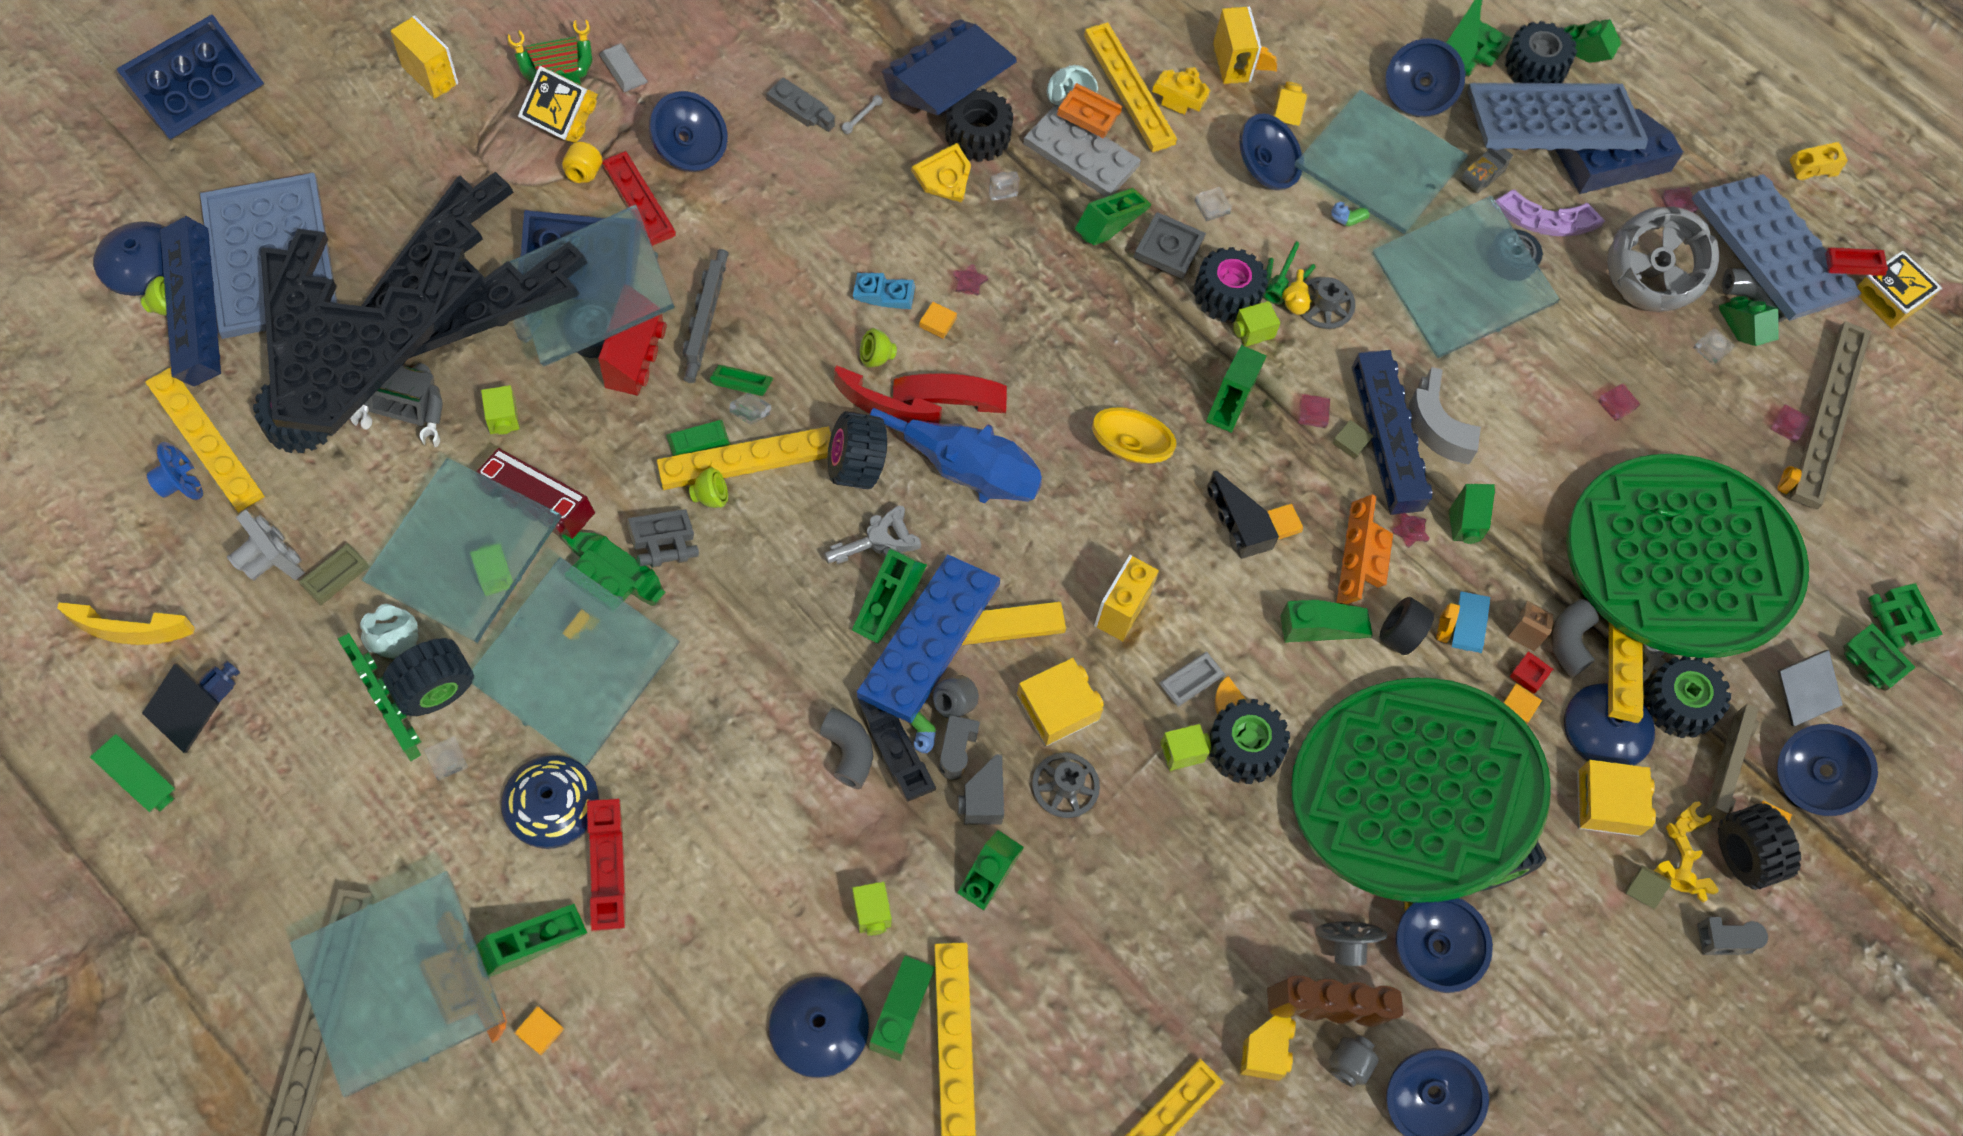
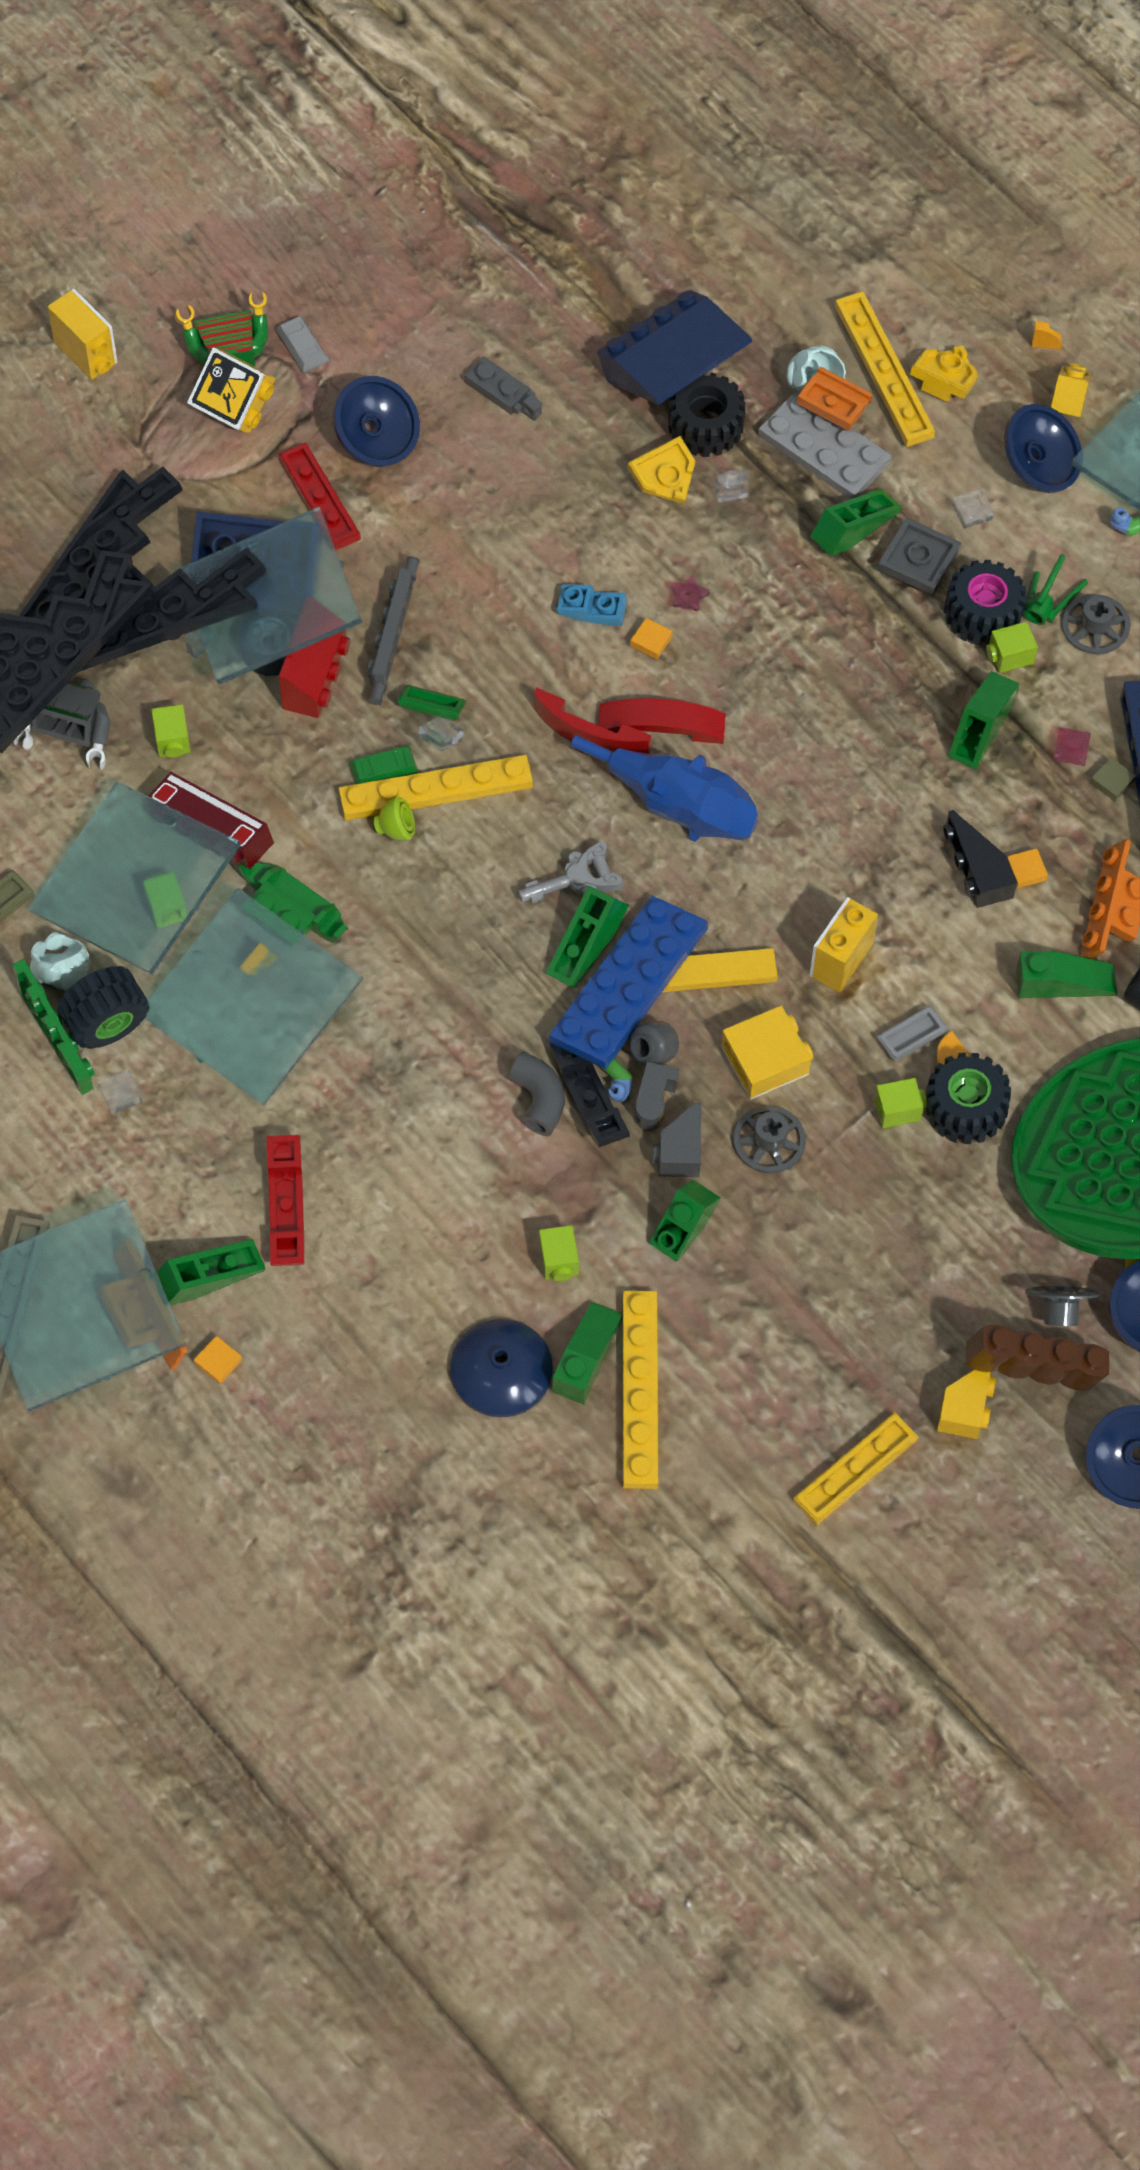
camera: 10 degrees right, 0 degrees up
dark blue dish [501,755,599,849] -> none
yellow head [562,142,602,183] -> none
dark grey plate [627,509,699,568] -> none
black wheel [827,411,887,490] -> none
light grey hinge [842,95,883,134] -> none
lime brick [860,328,897,368] -> none
yellow dish [1092,407,1176,464] -> none
yellow piece [1213,6,1261,84] -> none
yellow piece [1283,269,1311,315] -> none
dark grey head [1329,1035,1379,1088] -> none

